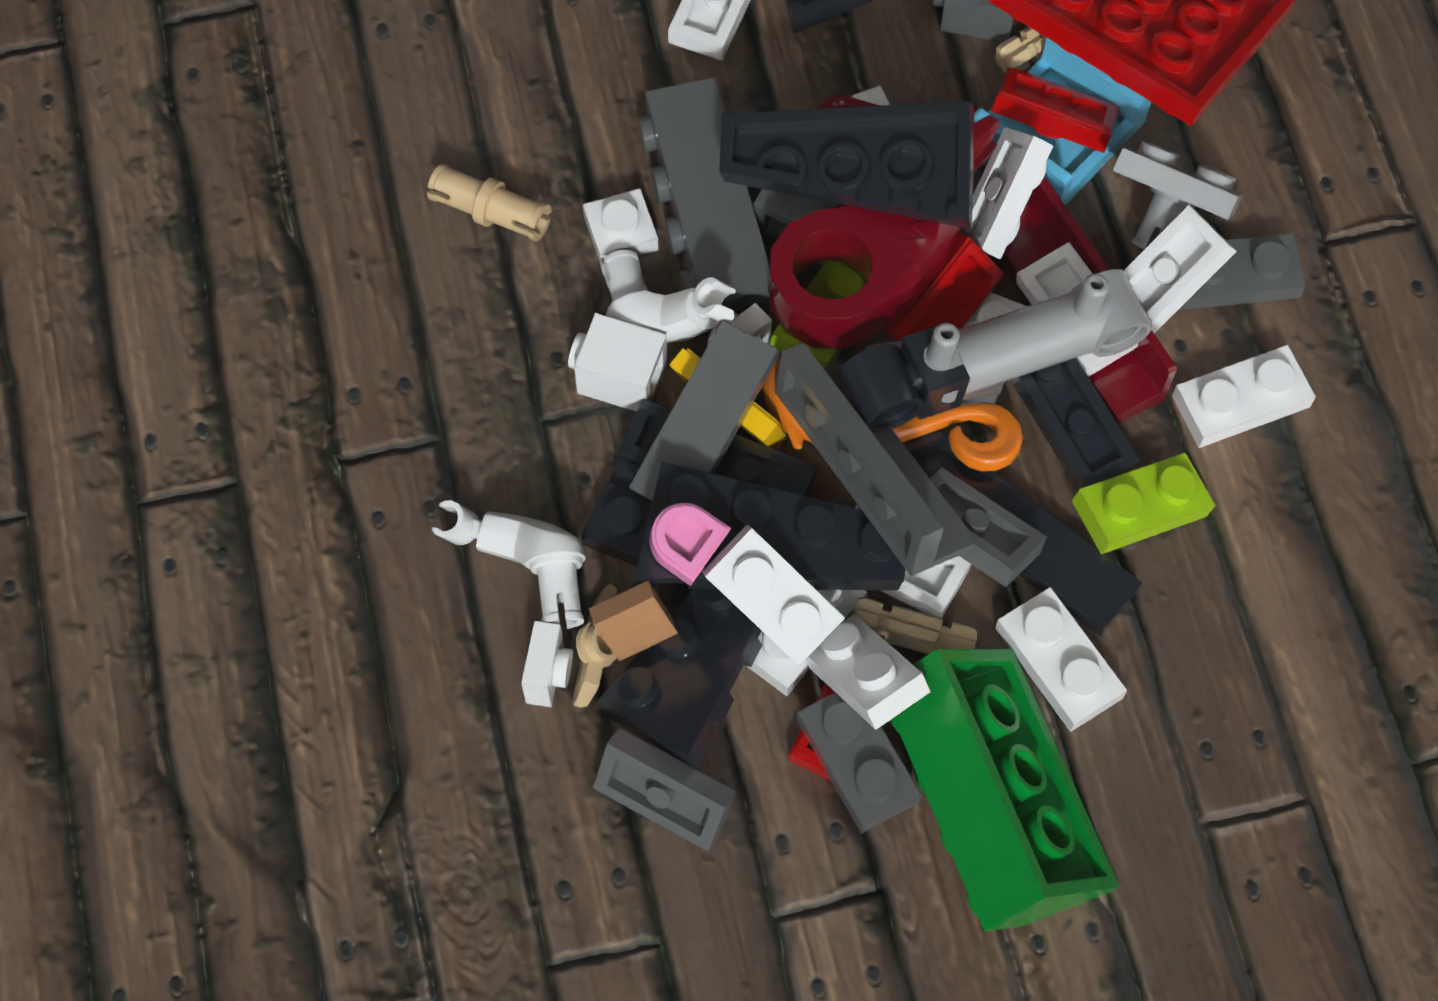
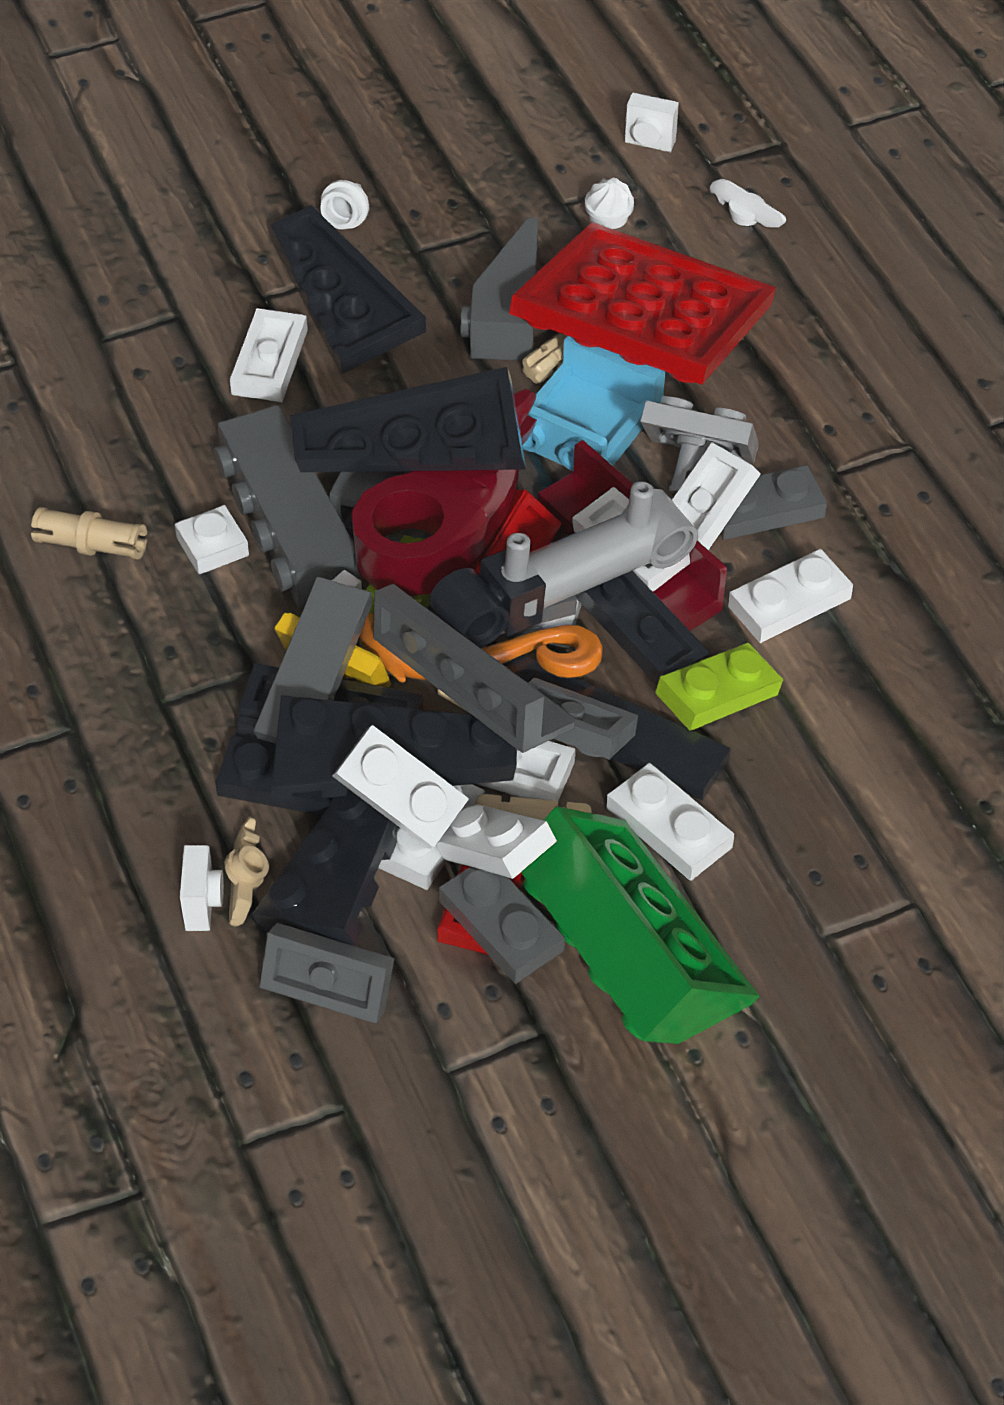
camera: 10 degrees left, 15 degrees down
white arm [432,500,586,629] -> none
white brick [568,313,667,412] -> none
medium nougat tile [589,581,678,661] -> none
white arm [601,250,736,343] -> none
bright pink tile [649,503,731,586] -> none
white plate [959,127,1053,259] -> none
red plate [991,67,1119,153] -> none

